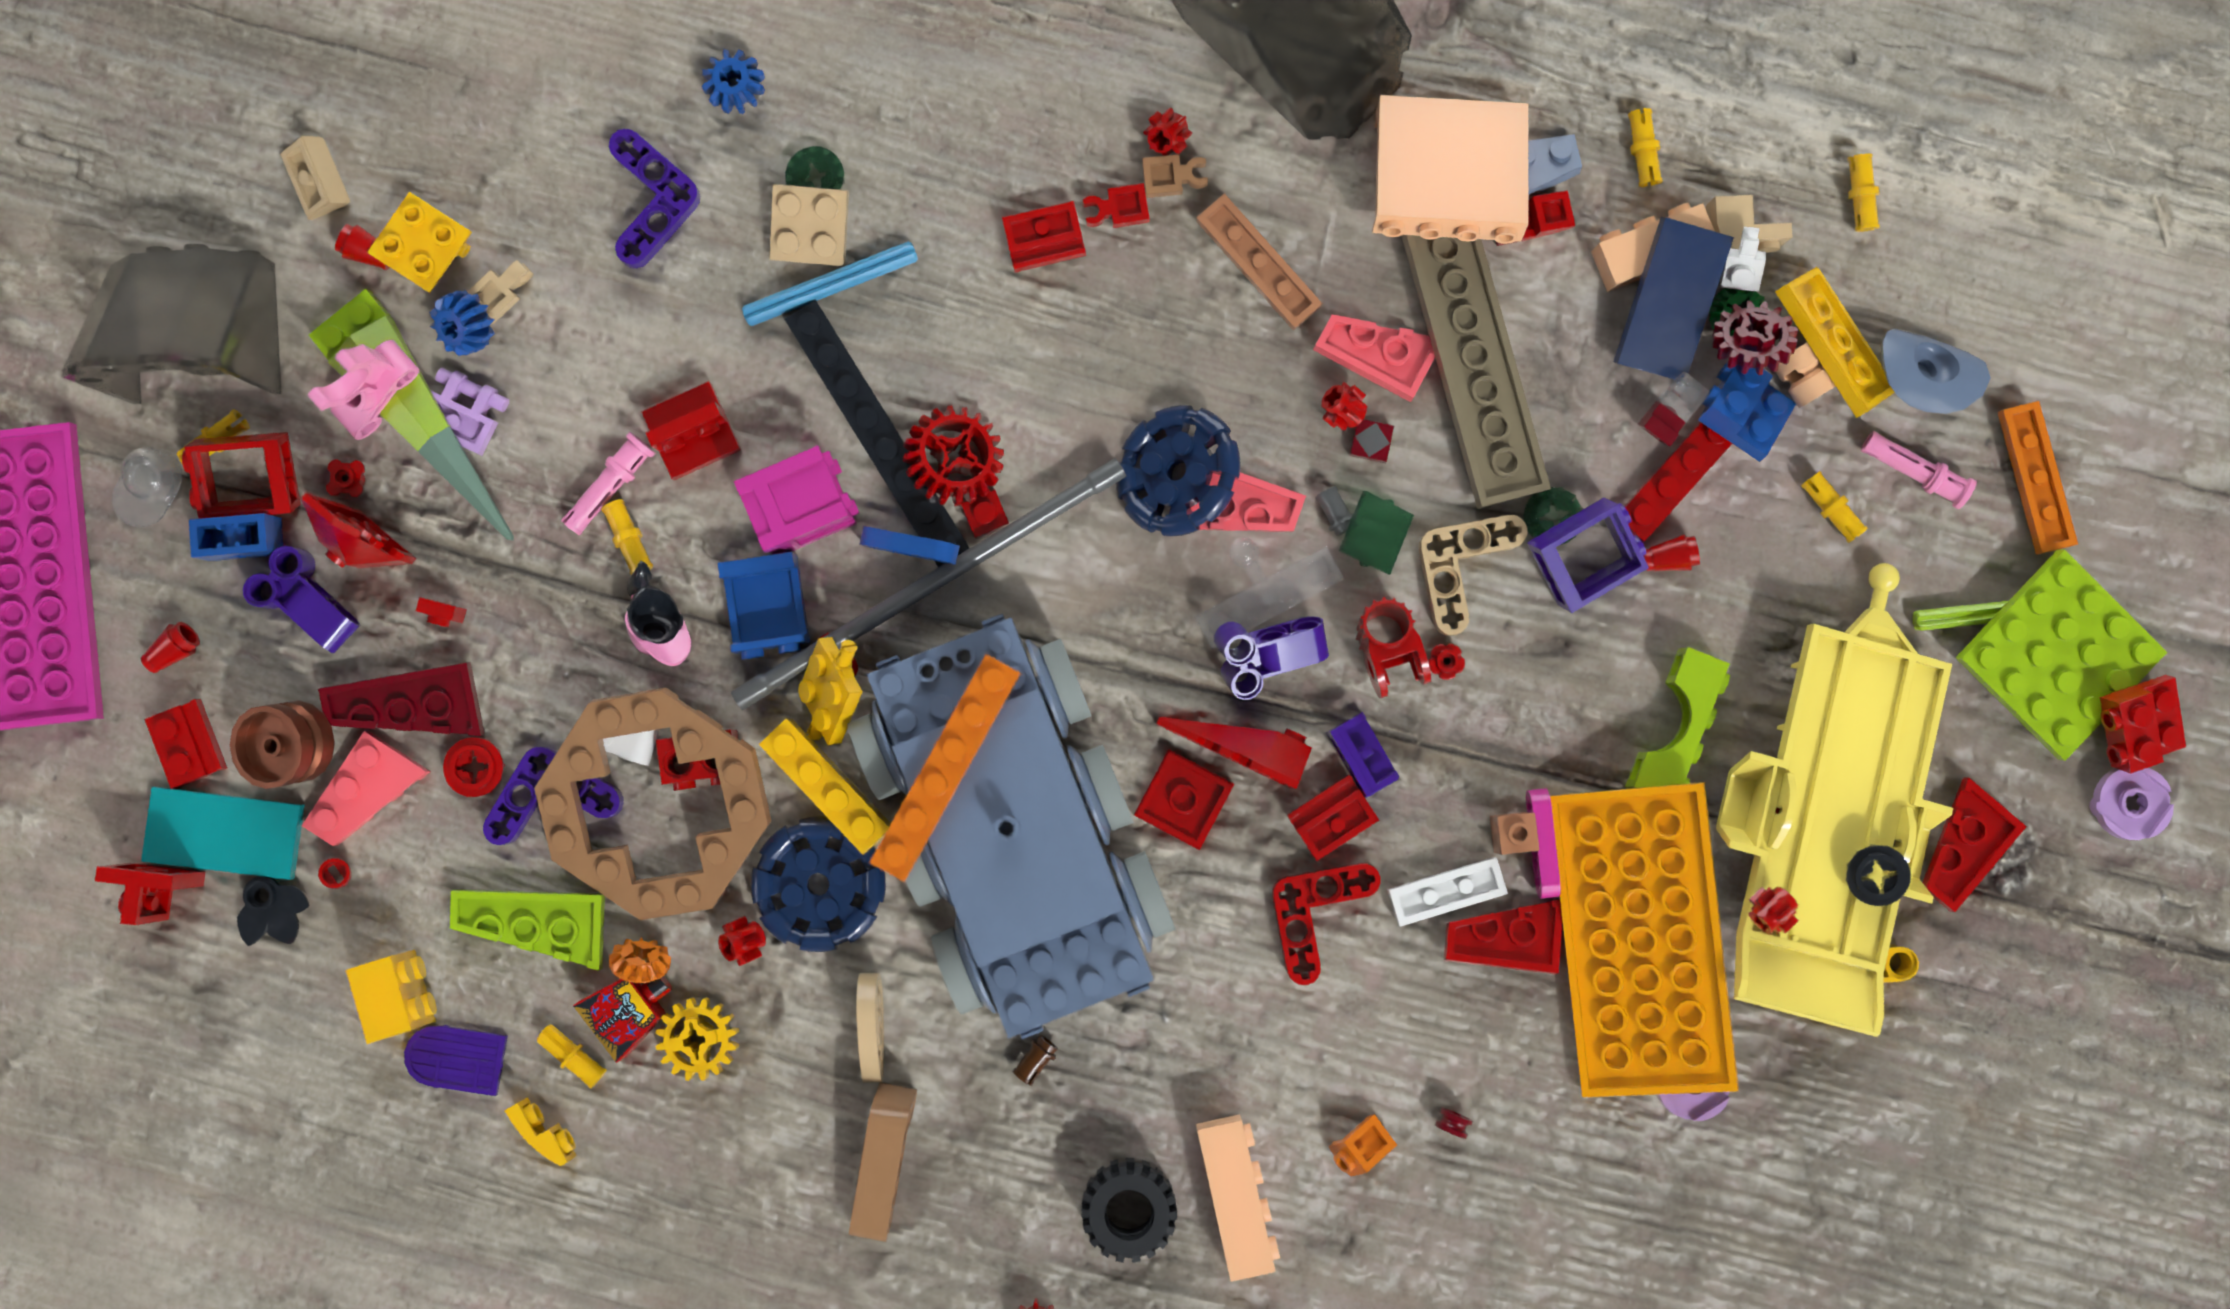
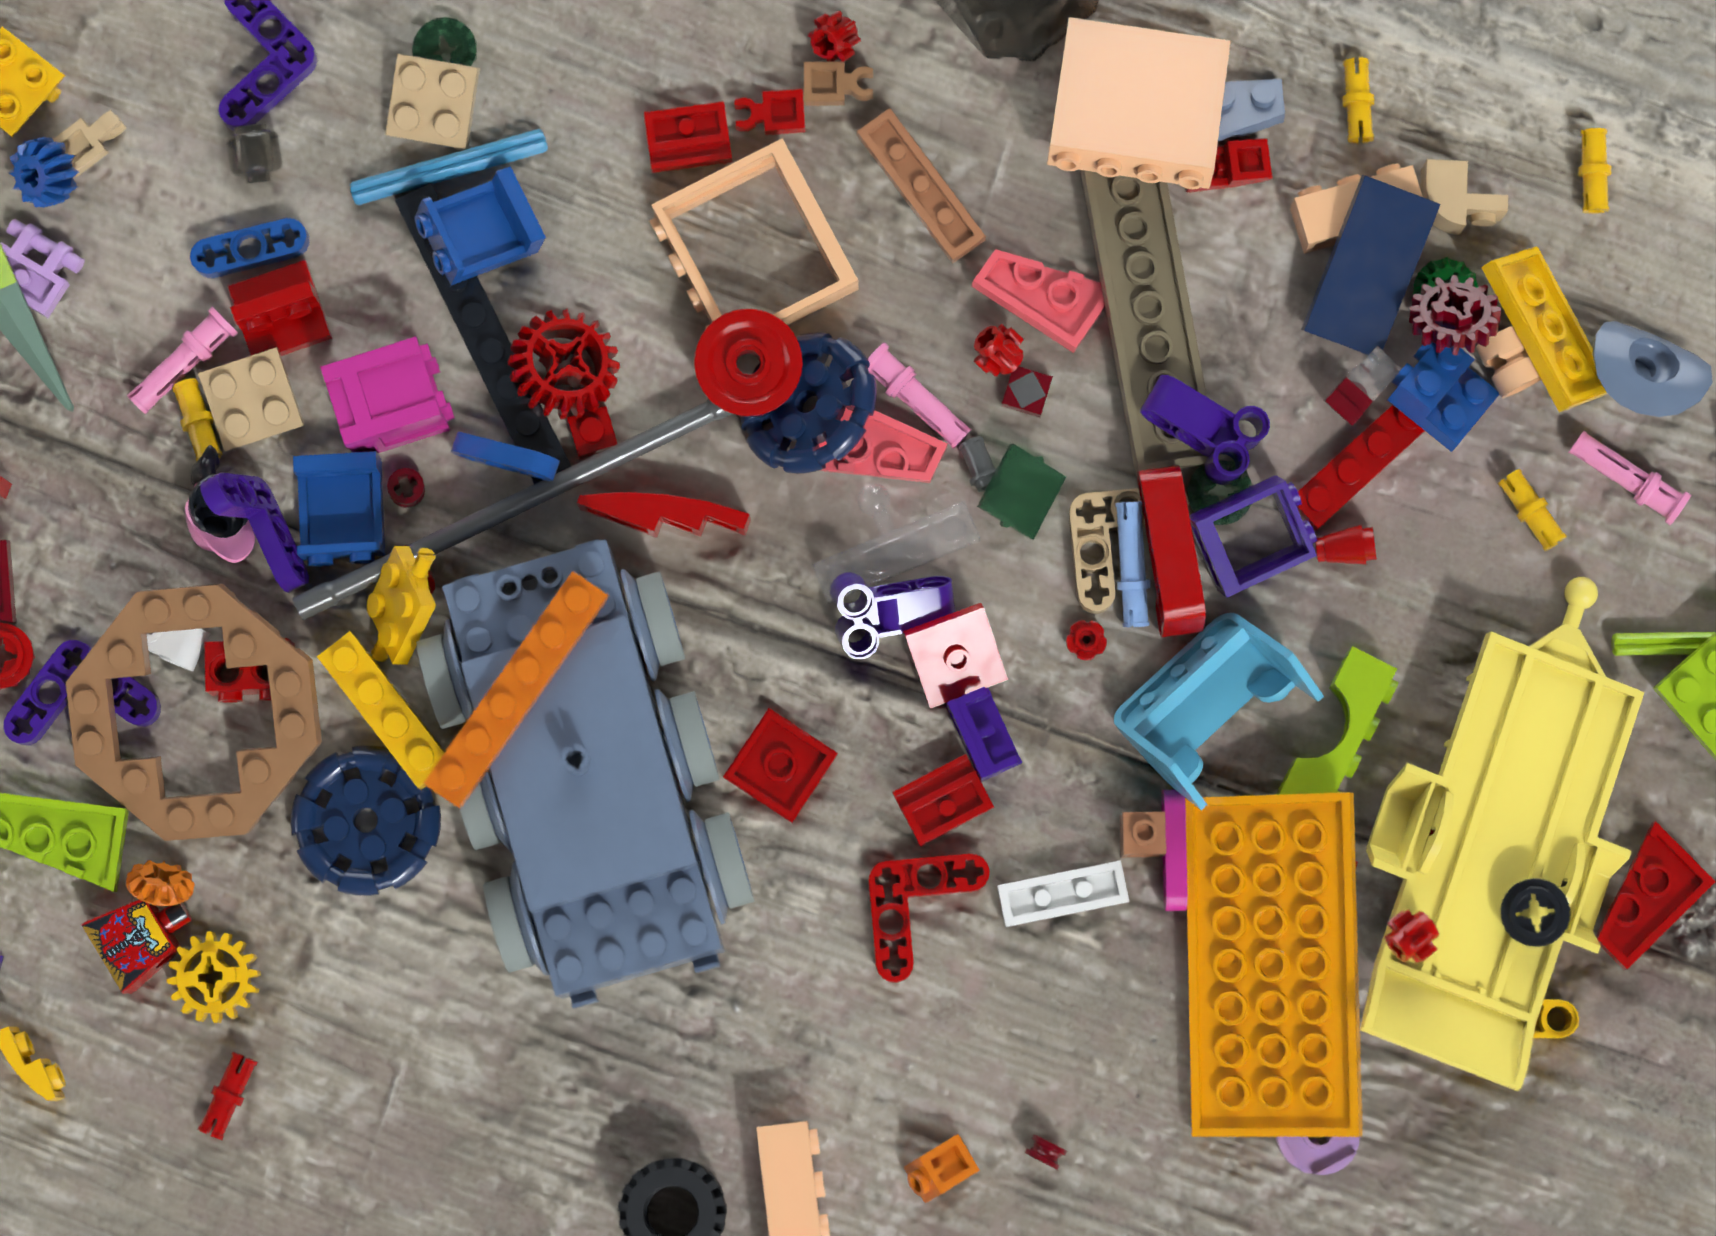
camera: 10 degrees right, 5 degrees down
yellow axle [537,1024,607,1089] -> none
red gear [718,916,766,966] -> none
medium nougat beam [849,1082,917,1242] -> none
tan piece [856,973,884,1083] -> none
reddish brown pin [1012,1035,1058,1086] -> none
red wedge [1155,717,1312,789] -> none
red piece [1355,597,1431,698] -> none
red wing [1443,899,1563,974] -> none
white plate [1721,227,1766,292] -> none
none -> blue beam [190,218,310,279]
none -> red pin [197,1051,258,1140]
none -> tan plate [198,347,305,451]
none -> dark purple beam [200,472,309,593]
none -> clear smoke head [226,123,283,184]
none -> dark red bush [387,468,426,508]
none -> blue panel [415,166,546,285]
none -> red slope [577,492,751,538]
none -> light nougat window [649,138,859,328]
none -> red gear [694,309,802,417]
none -> bright pink pin [868,342,972,449]
none -> plate [903,603,1008,709]
none -> medium azure windscreen [1114,613,1324,810]
none -> light blue pin [1115,501,1151,627]
none -> red beam [1137,465,1206,638]
none -> dark purple piece [1140,375,1270,485]

